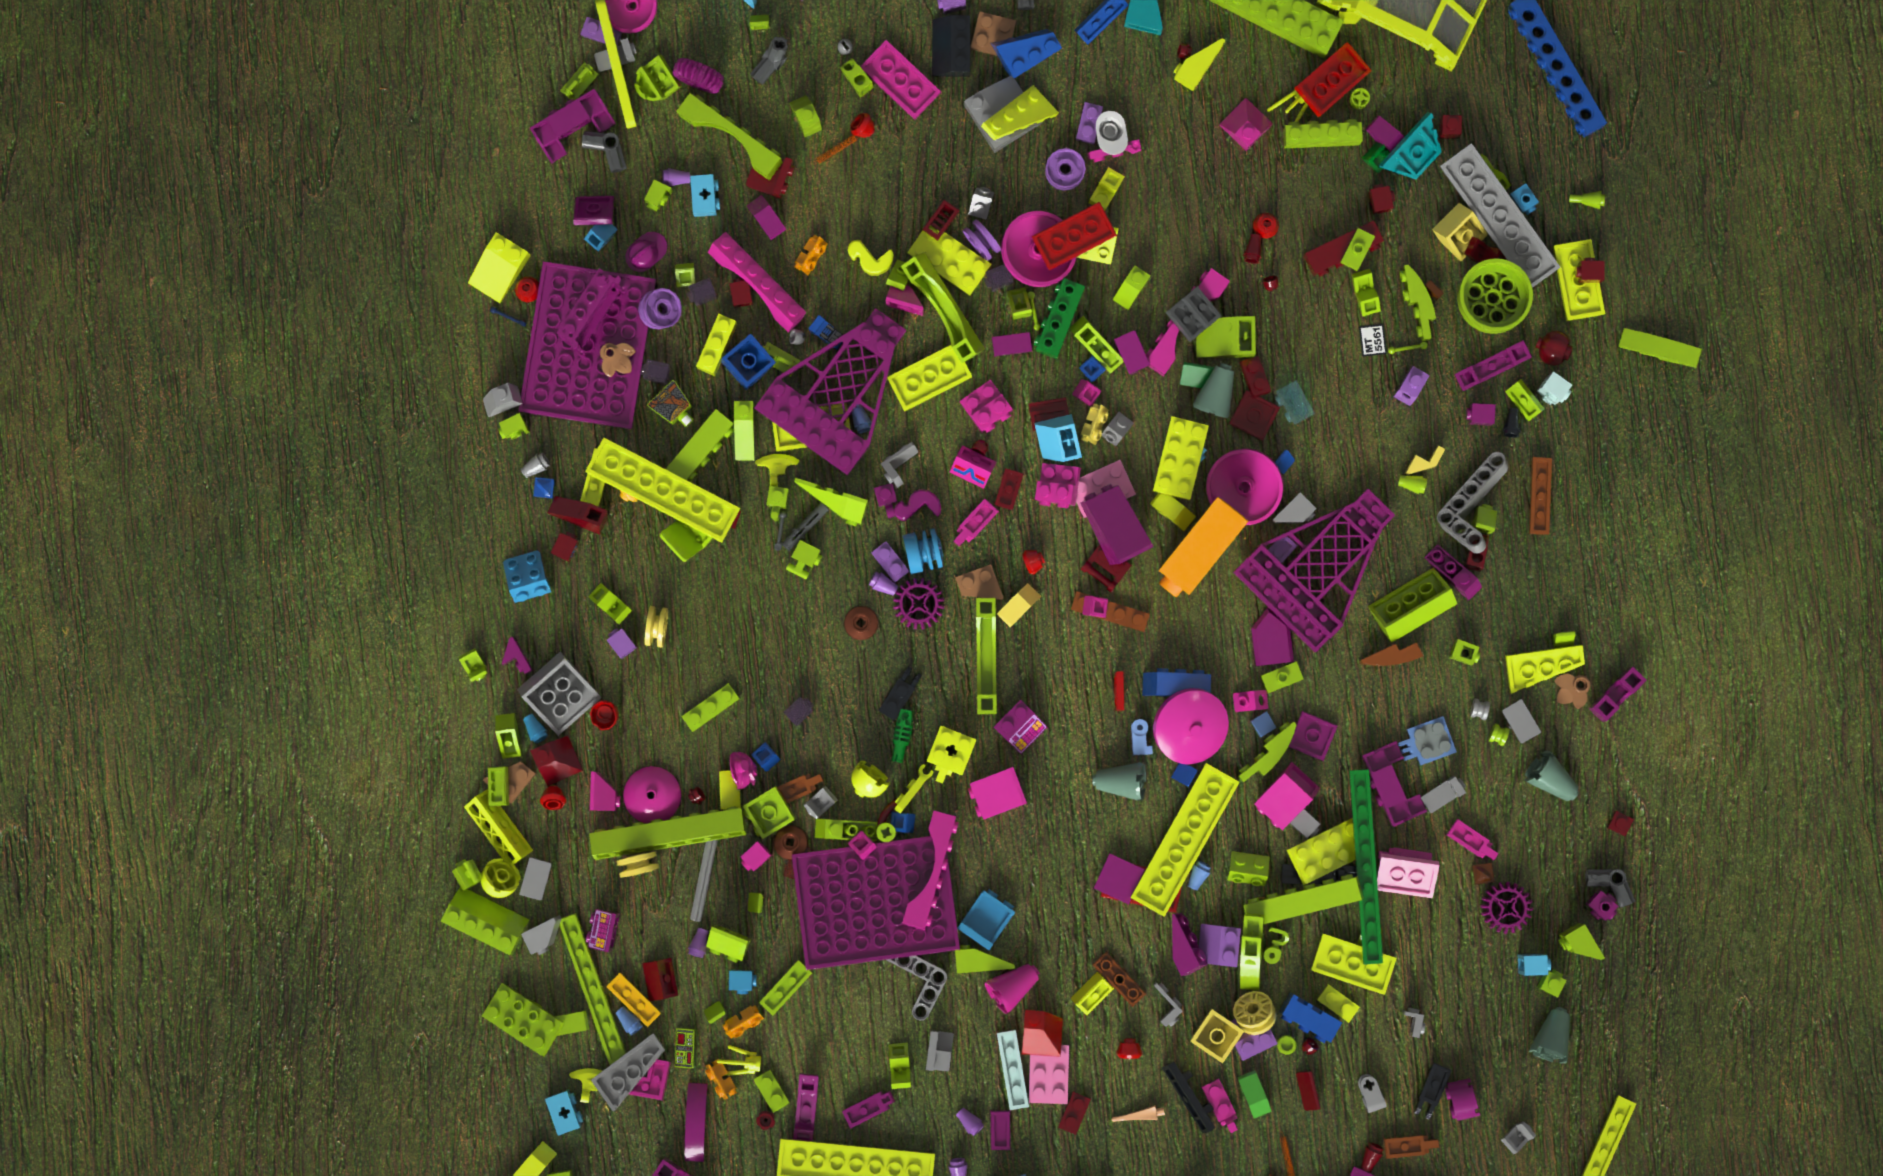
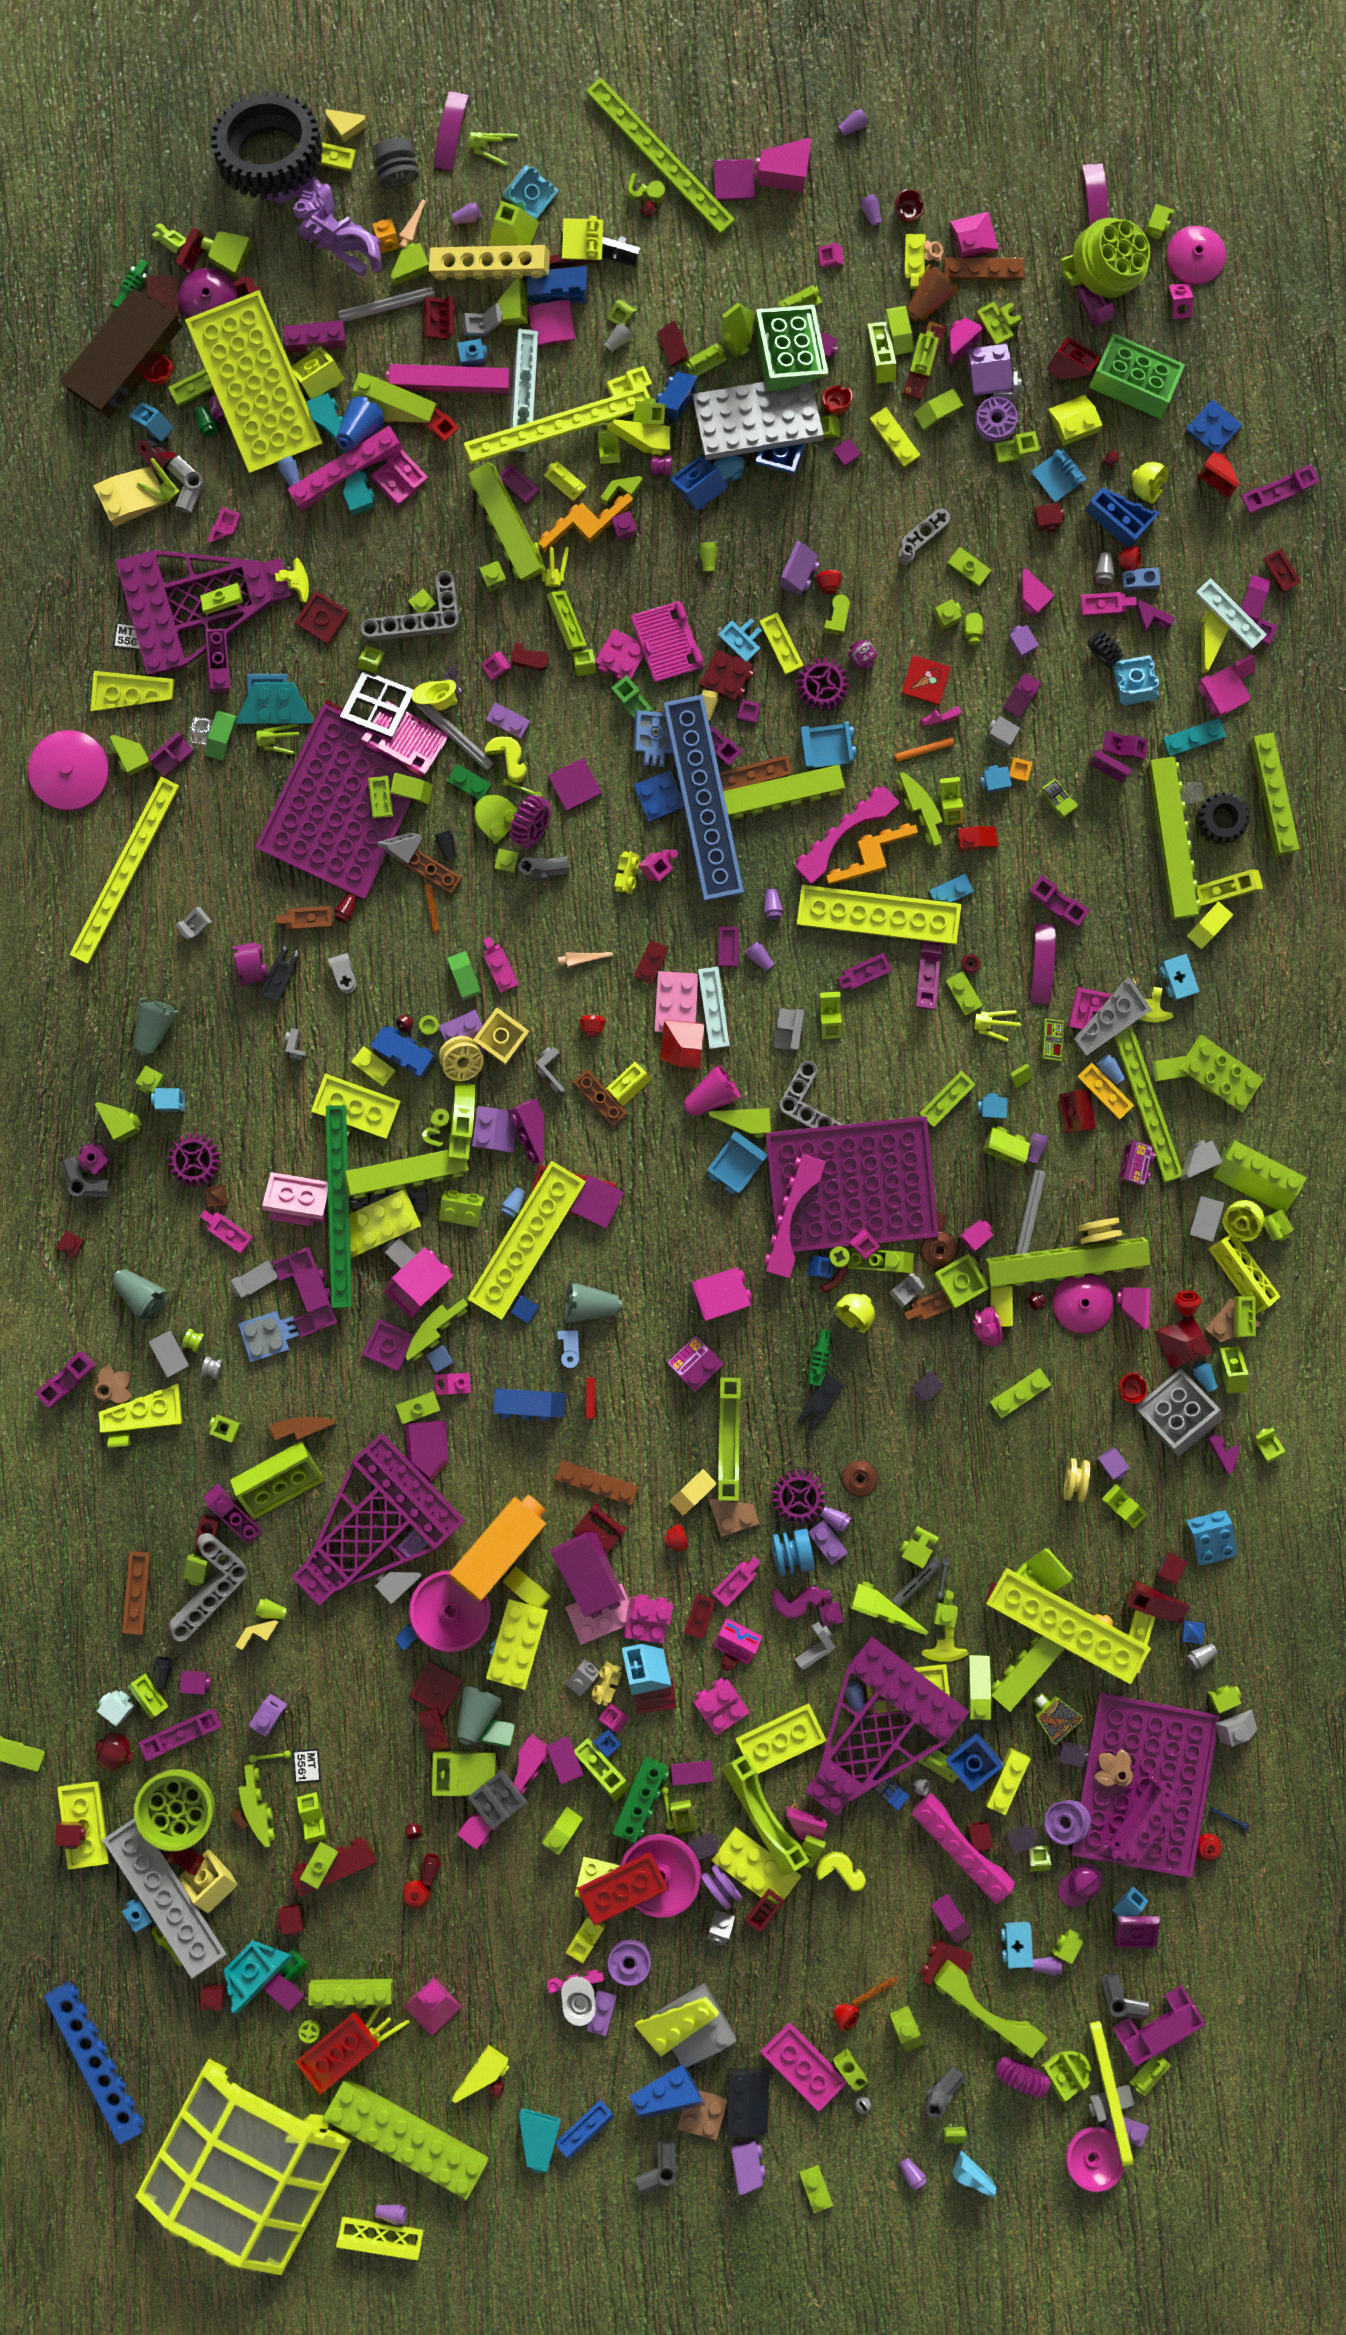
camera: 170 degrees right, 0 degrees up
neon yellow slope [468,232,531,303] -> none
light orange hinge [705,1059,737,1100] -> none
light orange hinge [722,1005,764,1039] -> none
lime slope [748,892,764,913] -> none
blue slope [751,742,780,772] -> none
light orange hinge [794,235,828,276] -> none
neon yellow plate [895,764,933,814] -> none
neon yellow hinge [927,726,976,784] -> none
dark pink slope [1082,596,1108,618] -> none
dark pink dish [1153,688,1229,764] -> none
black hinge [1161,1062,1215,1134] -> none
clear light blue bracket [1275,380,1315,425] -> none
dark red slope [1296,1070,1321,1111] -> none
lime cone [1569,191,1605,210] -> none

